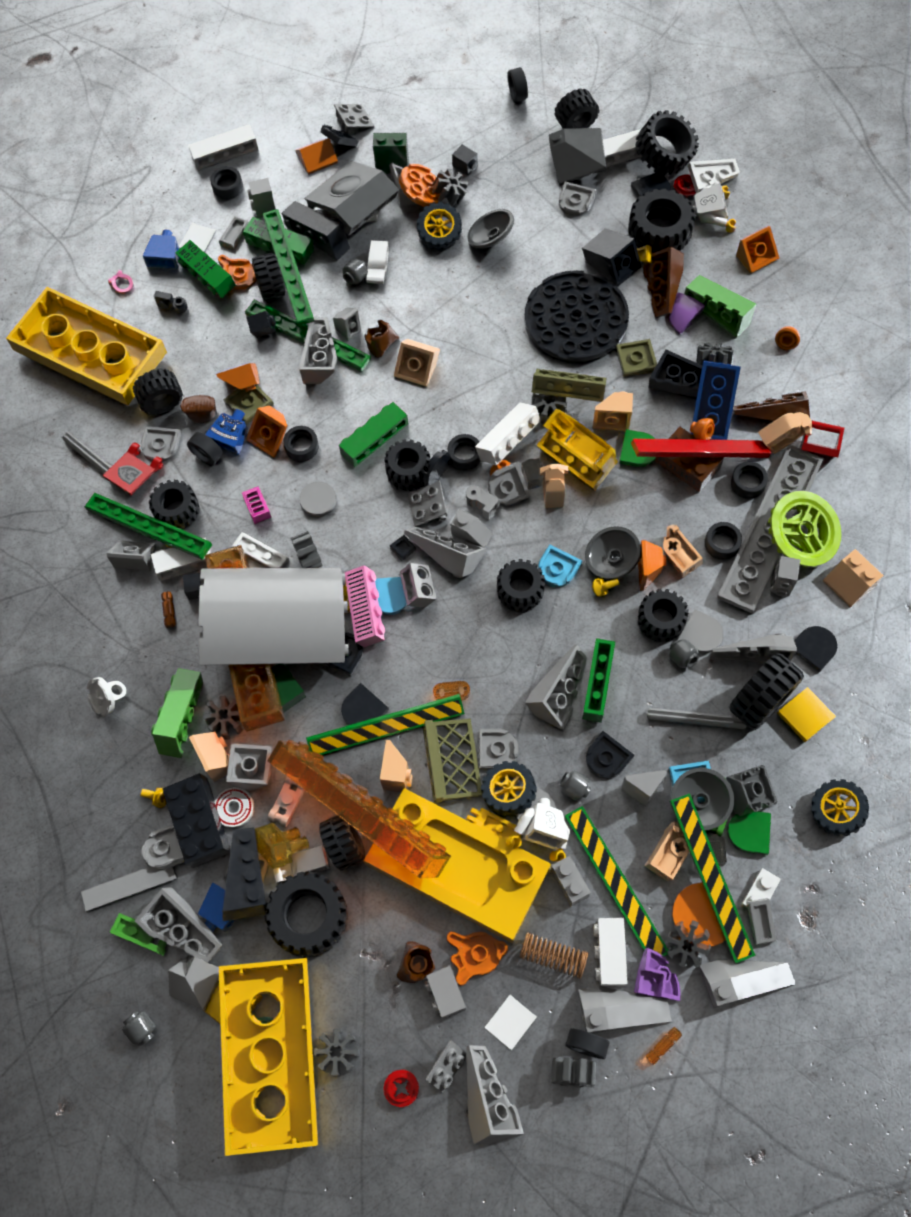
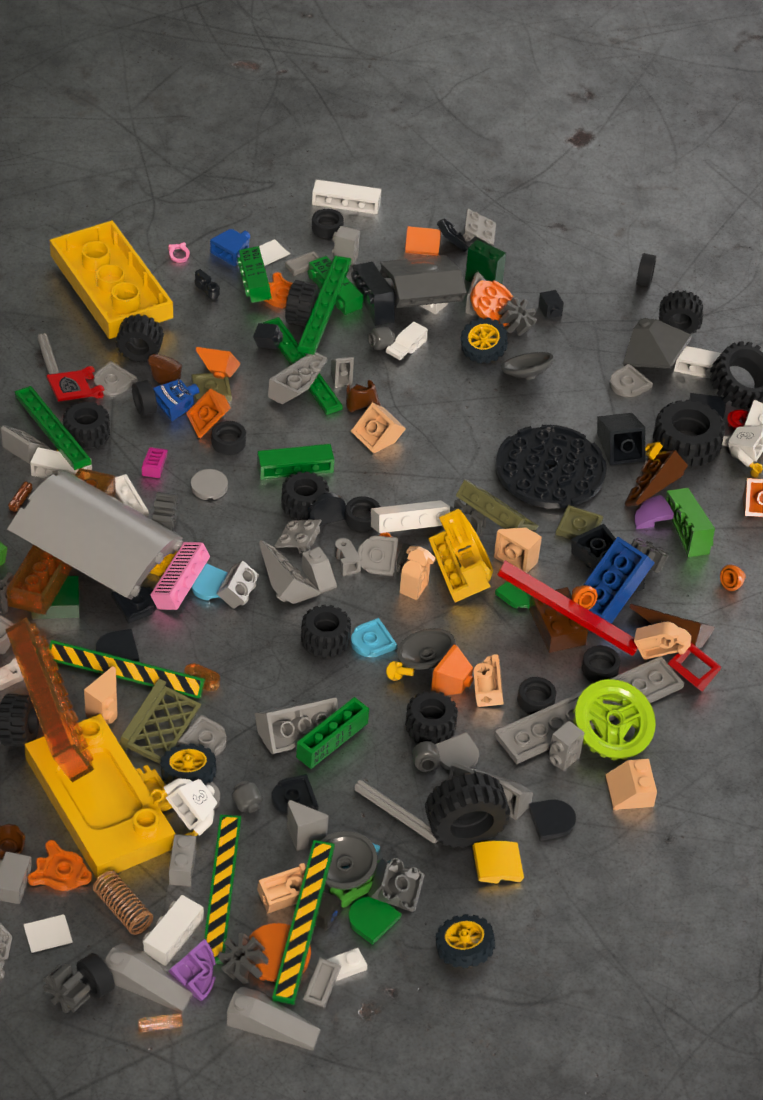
camera: 25 degrees right, 20 degrees down
black tile [390,535,416,561] -> none

